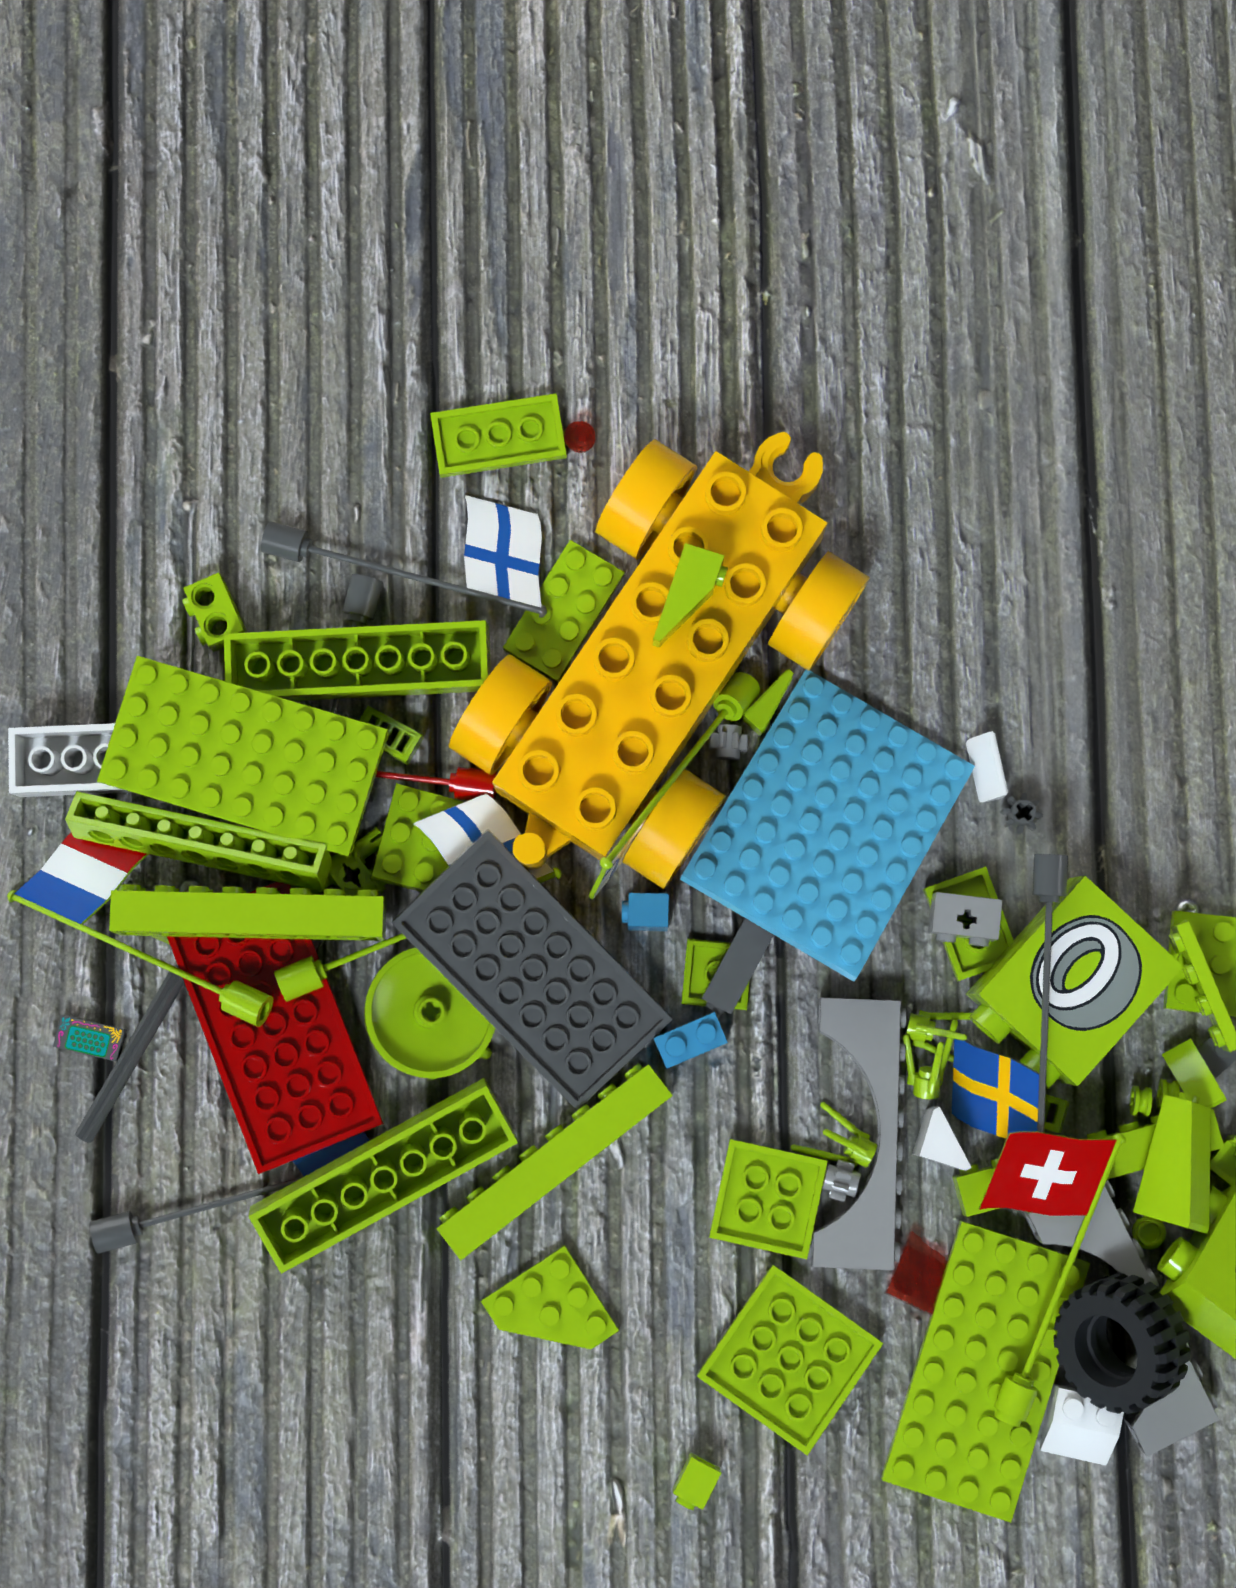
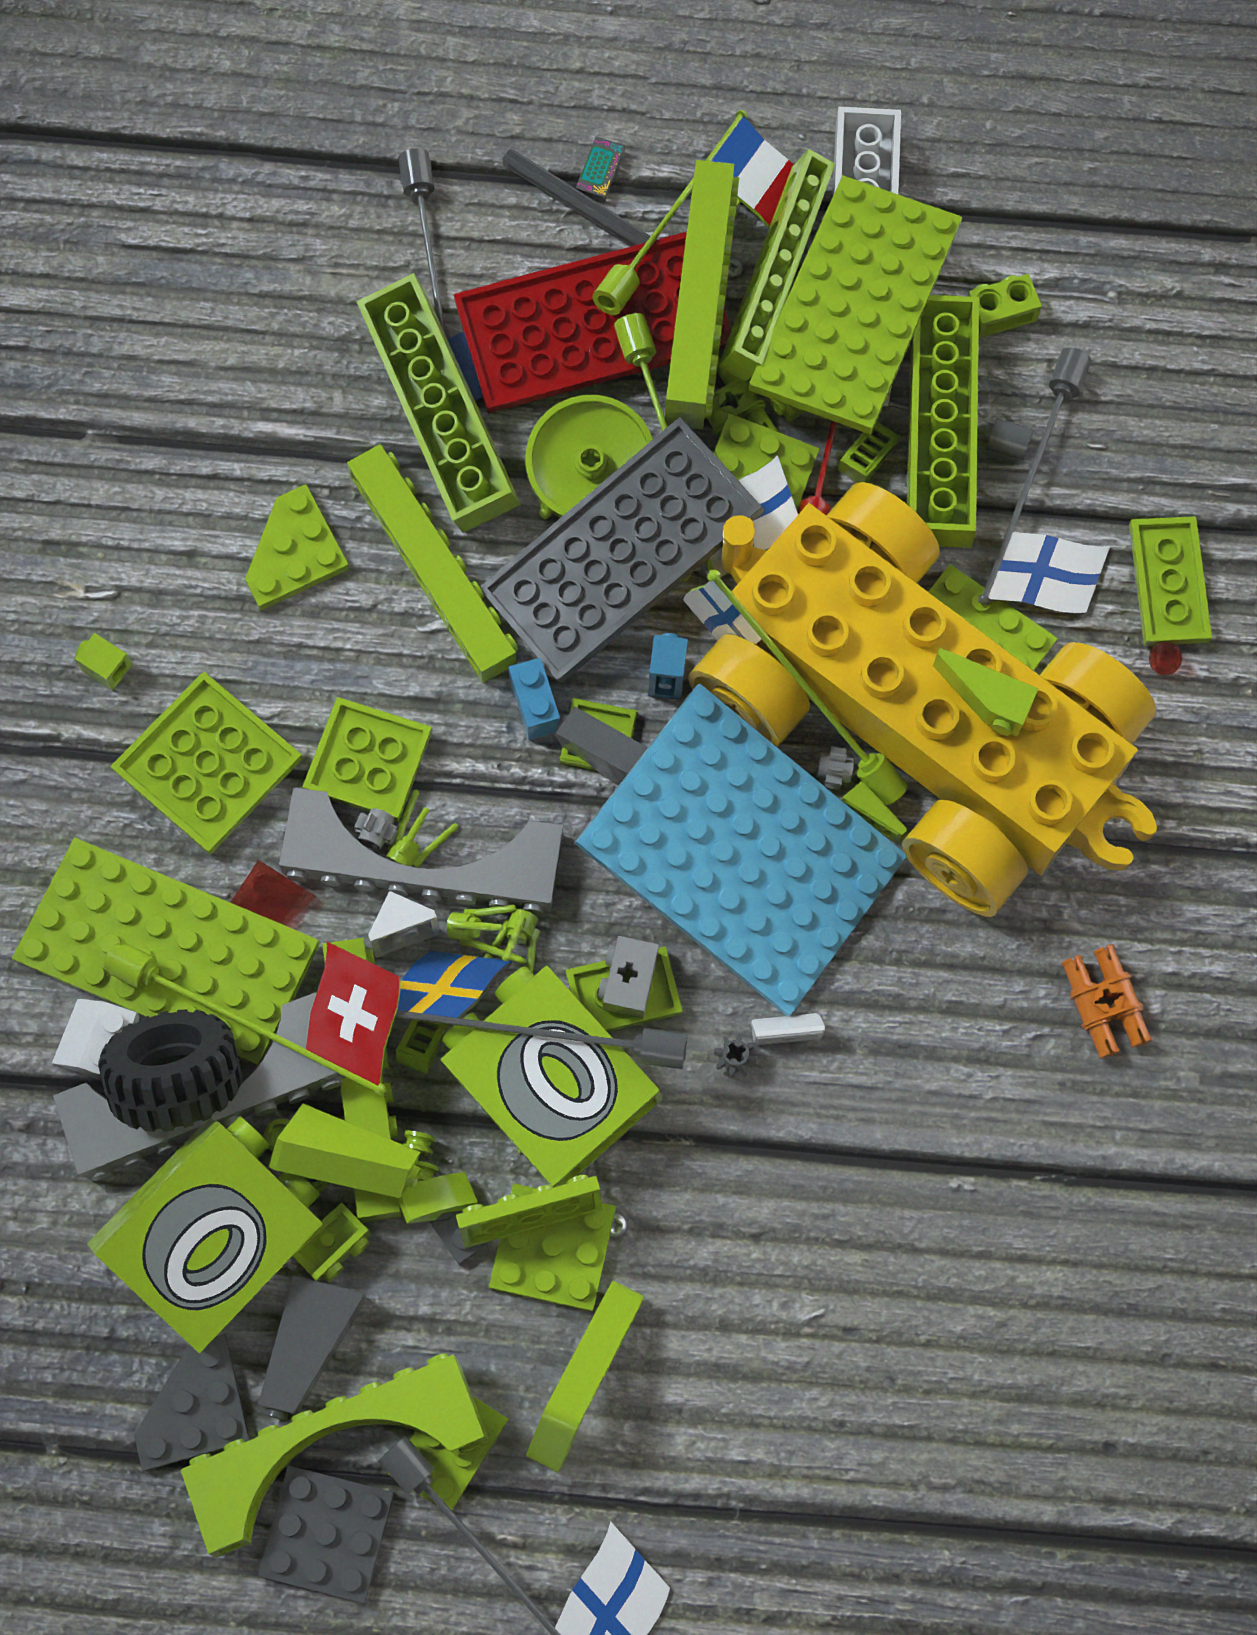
camera: 90 degrees right, 10 degrees down
none -> orange pin [1061,944,1153,1059]

